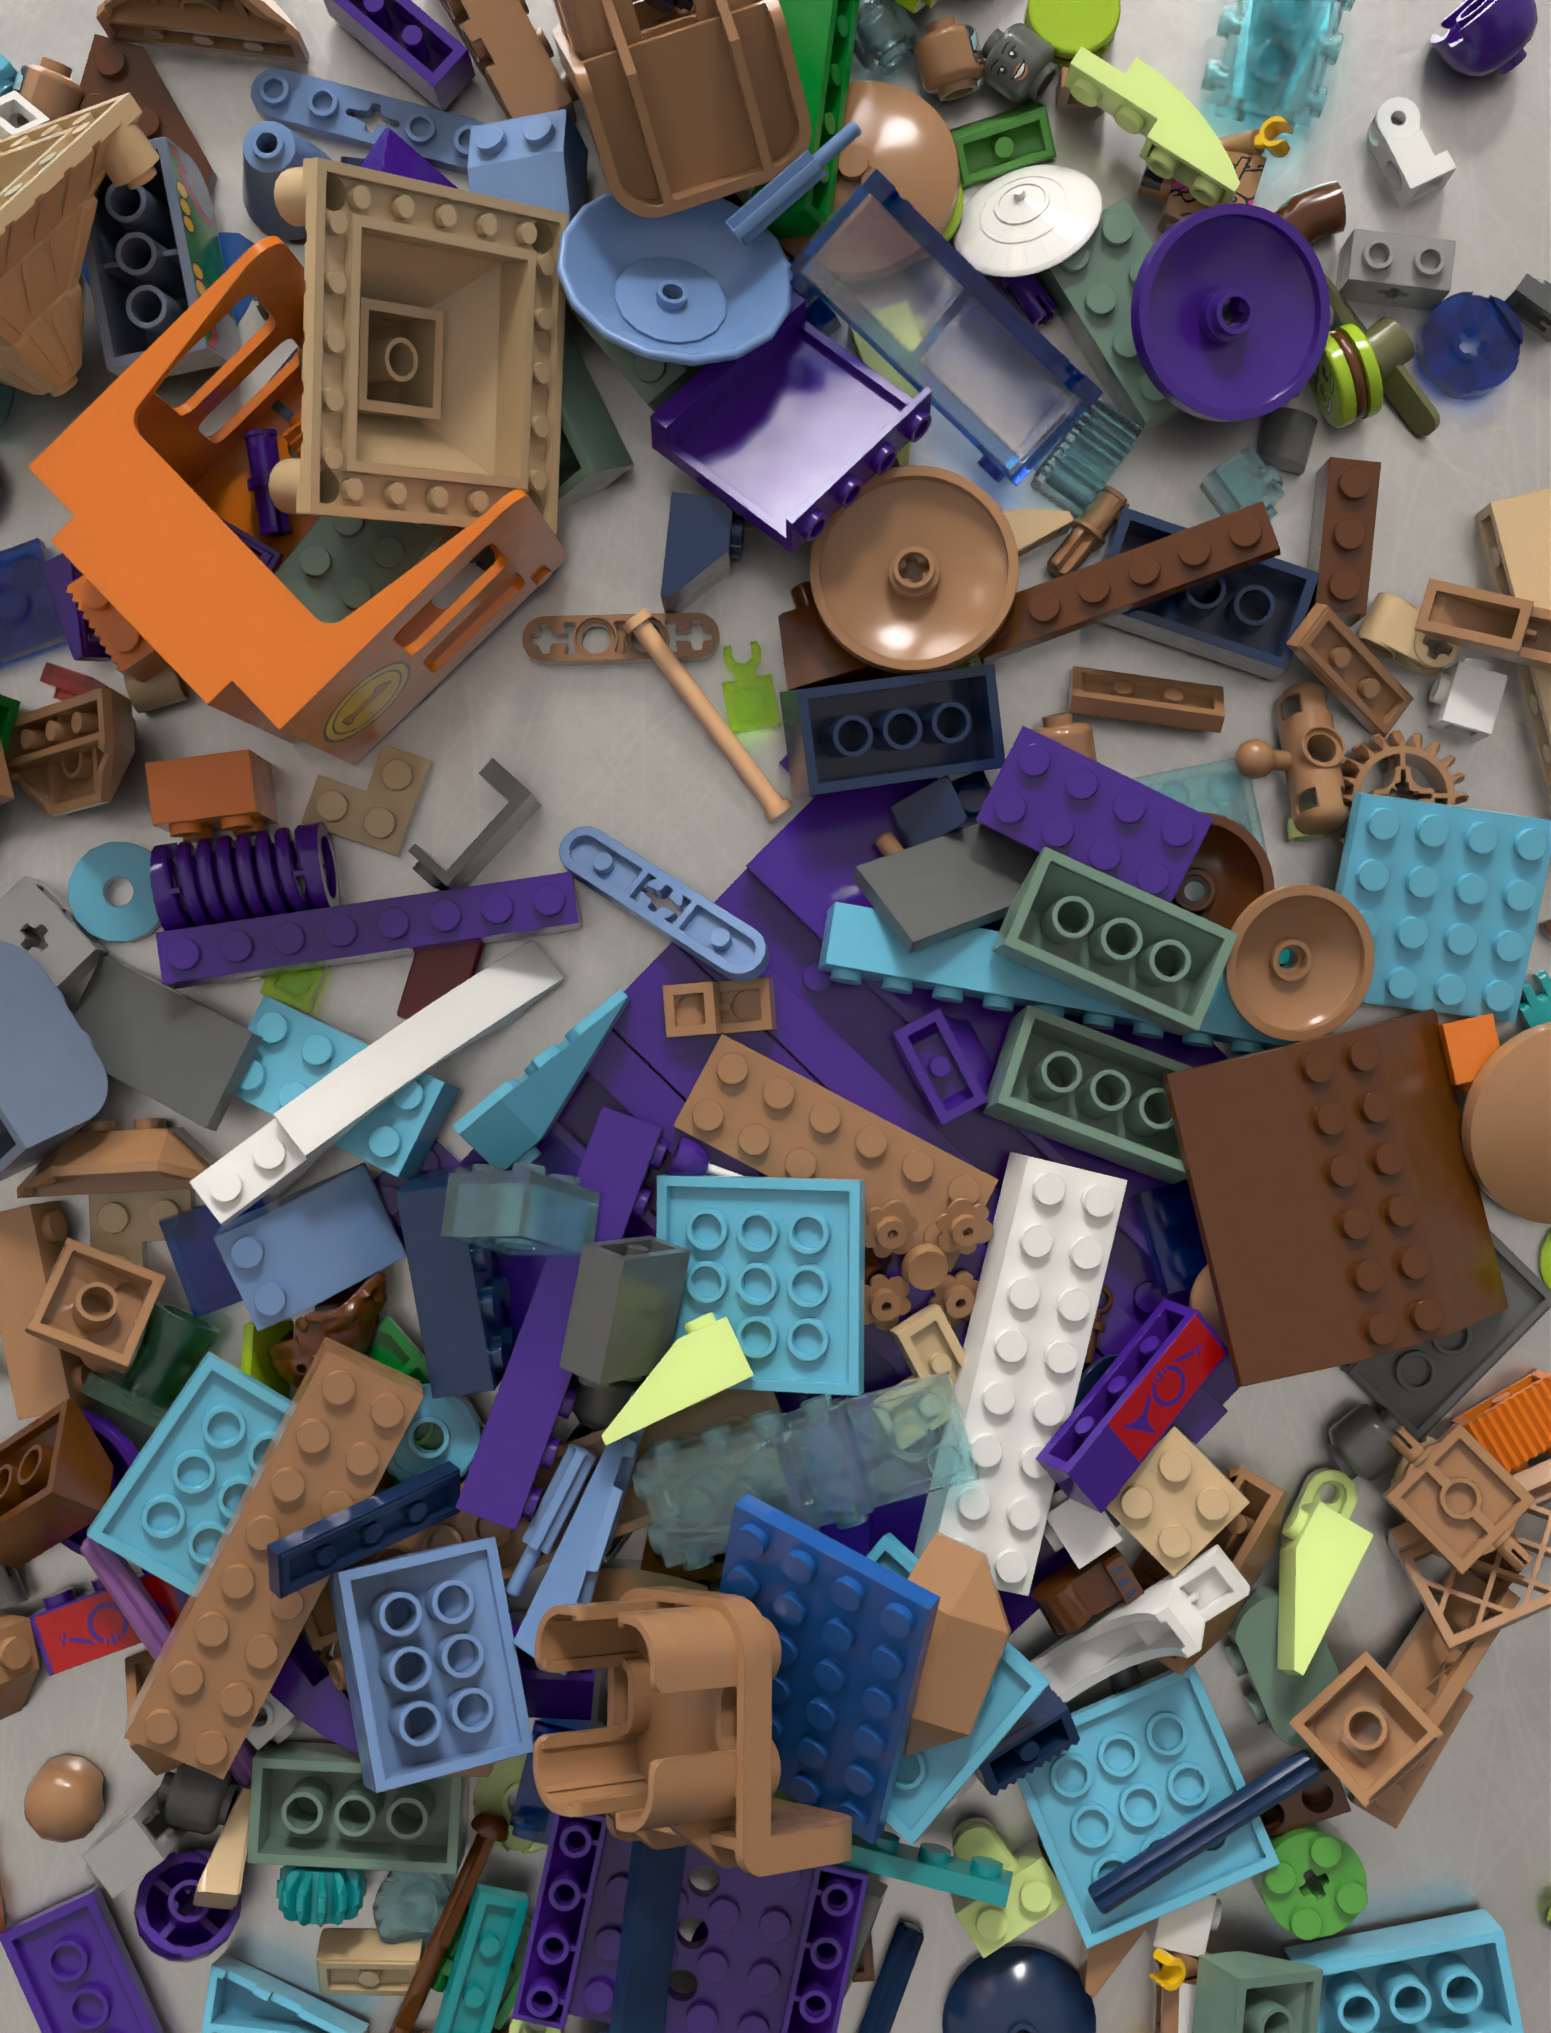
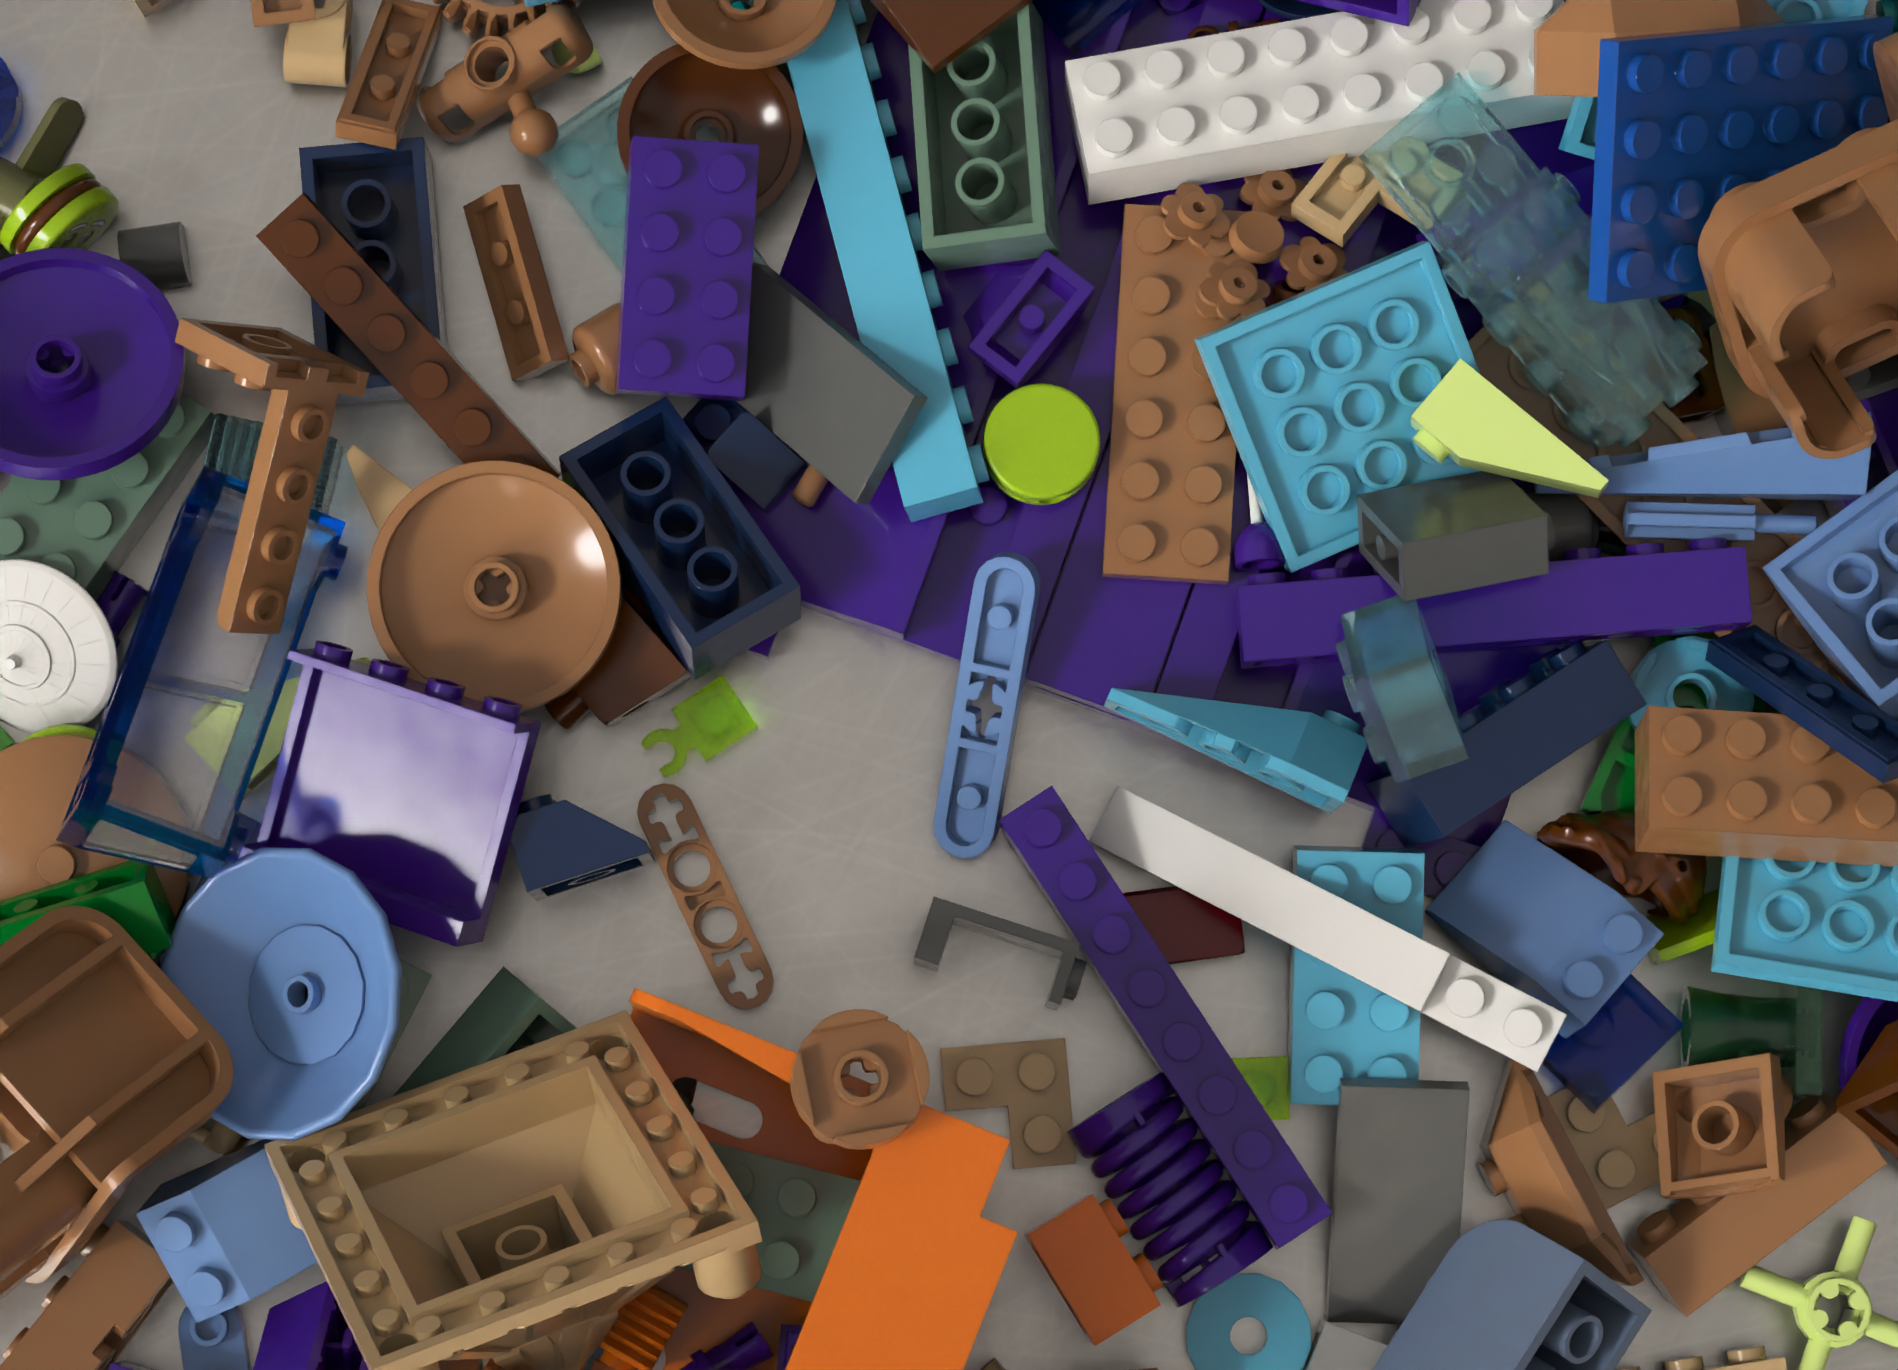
camera: 120 degrees left, 5 degrees down
light nougat bar [622,608,793,823] -> none
medium nougat slope [662,977,777,1038] -> none
medium blue axle [725,121,861,246] -> none
sand green slope [991,847,1238,1036] -> none
medium nougat axle [1047,486,1130,577] -> none
clear light blue brick [1199,444,1285,520] -> none
reddish brown brick [1305,457,1381,627] -> none
none -> medium nougat bracket [175,318,369,634]
none -> medium nougat plate [790,1009,930,1150]
none -> lime head [983,383,1100,505]

